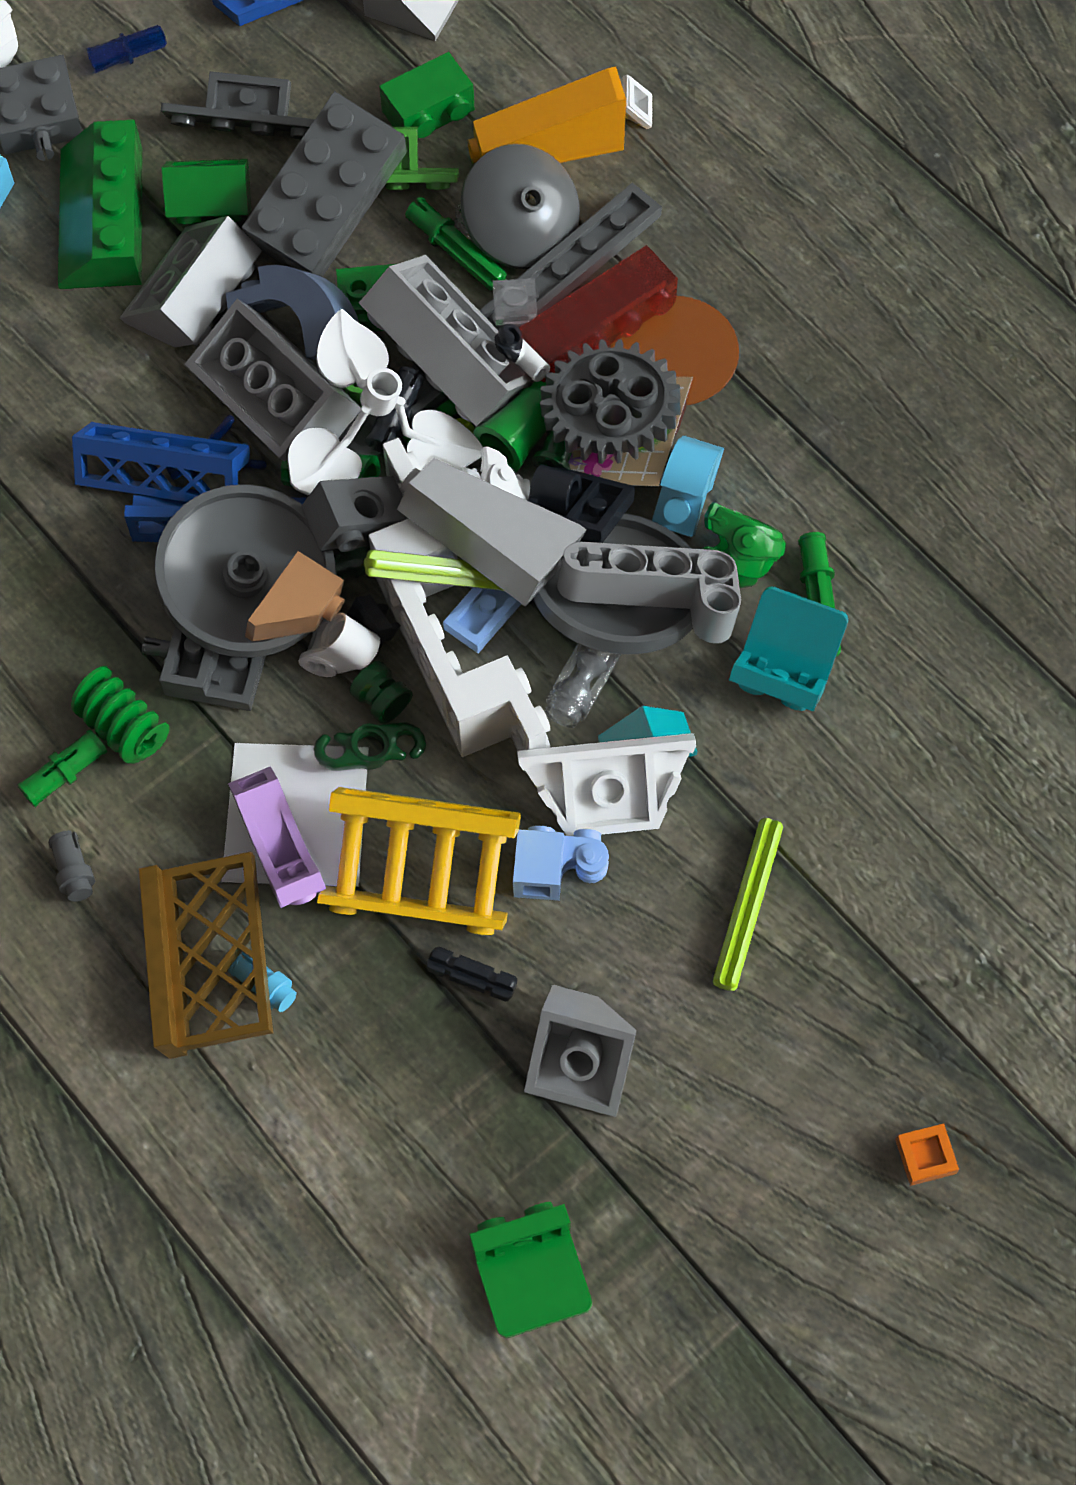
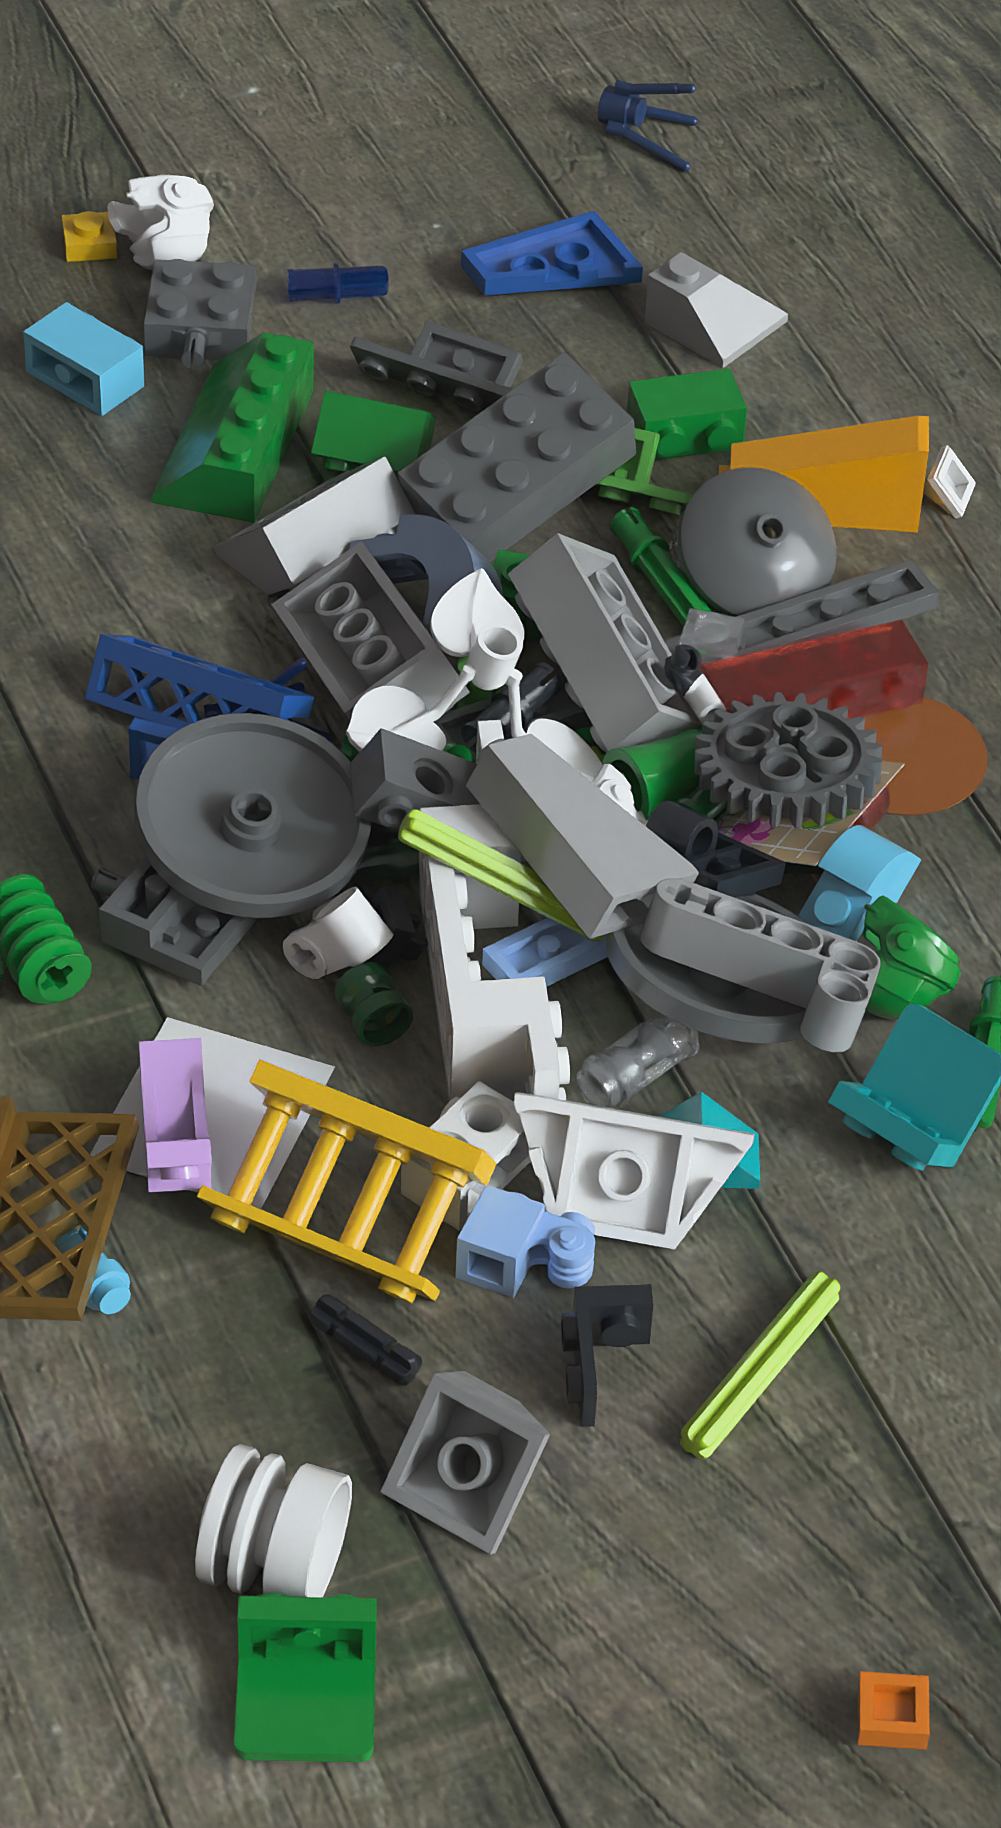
camera: 15 degrees right, 20 degrees down
medium nougat slope [245,551,345,642] -> none
dark green piece [313,722,426,771] -> none
none -> white wheel [195,1444,352,1597]
none -> white brick [401,1081,531,1231]
none -> black bracket [561,1284,654,1427]

